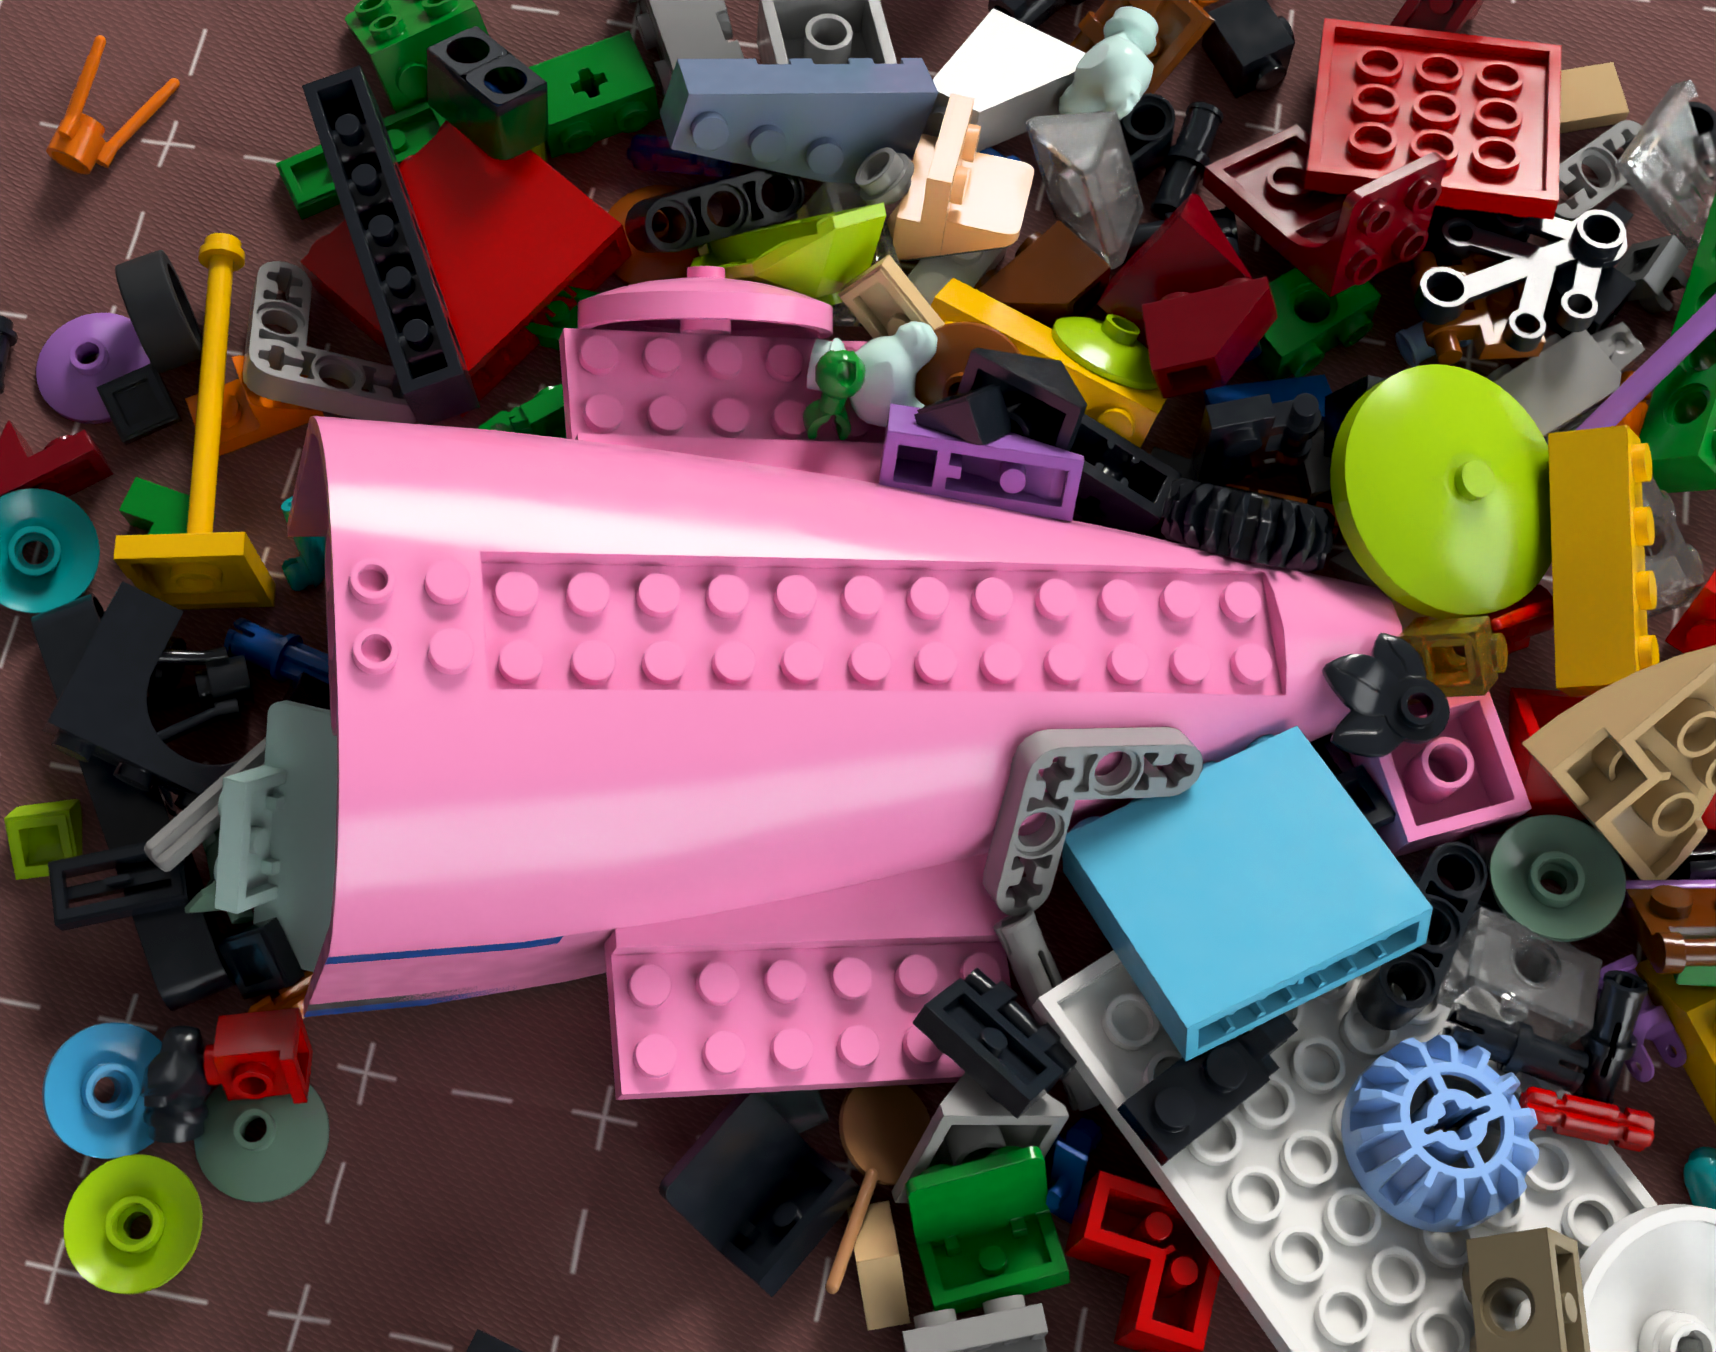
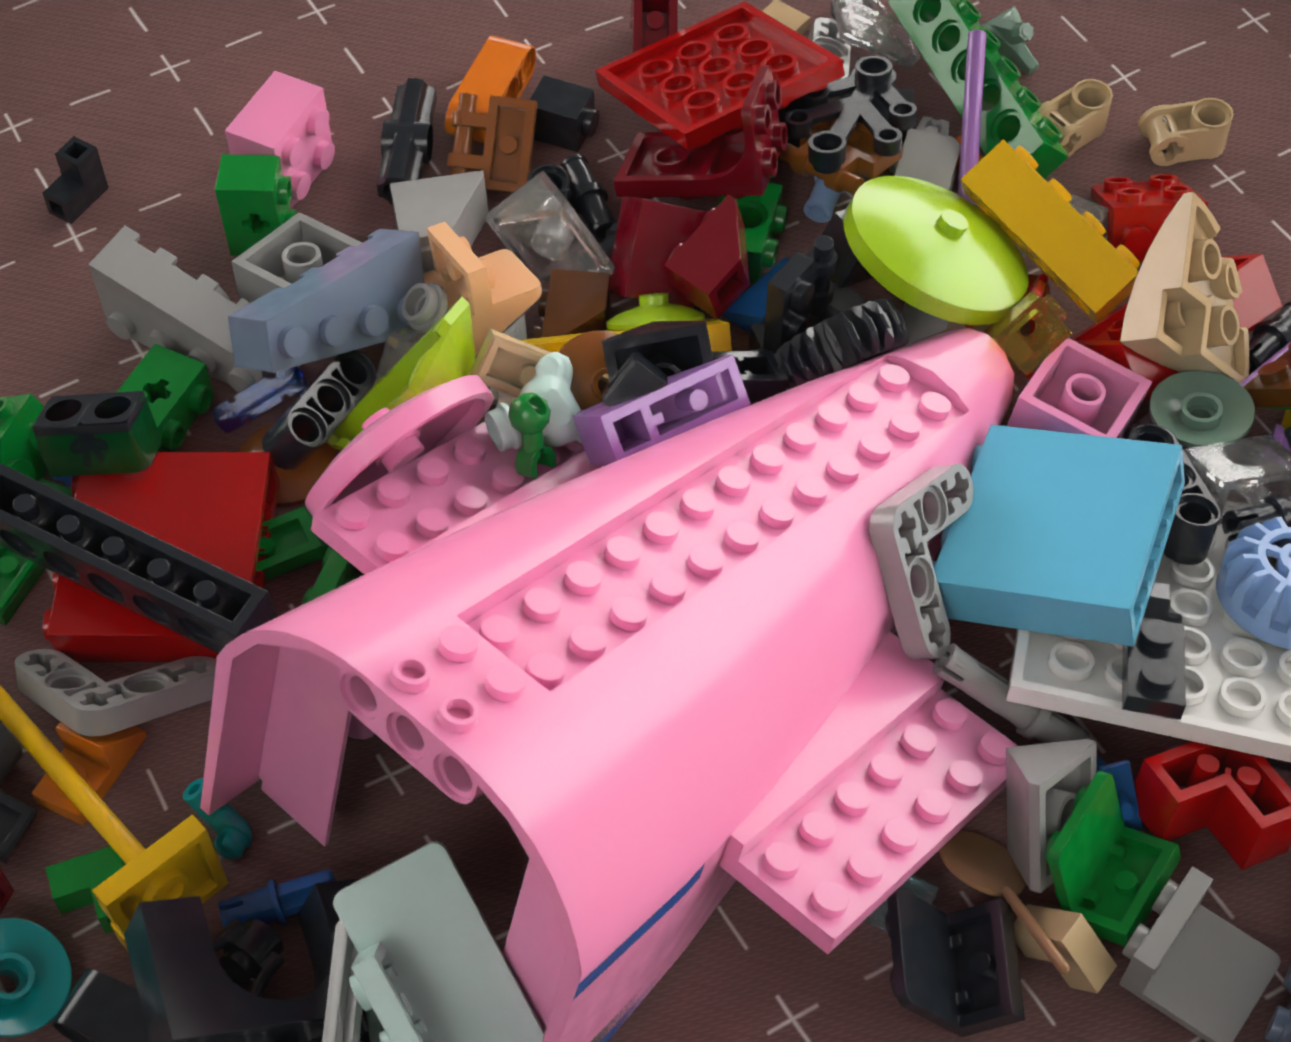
camera: 45 degrees left, 15 degrees down
black plate [913,968,1077,1119] -> none
light aqua animal [1058,6,1159,125] -> none
black plate [1322,633,1450,758] -> none
dark grey tile [1616,234,1689,314] -> none

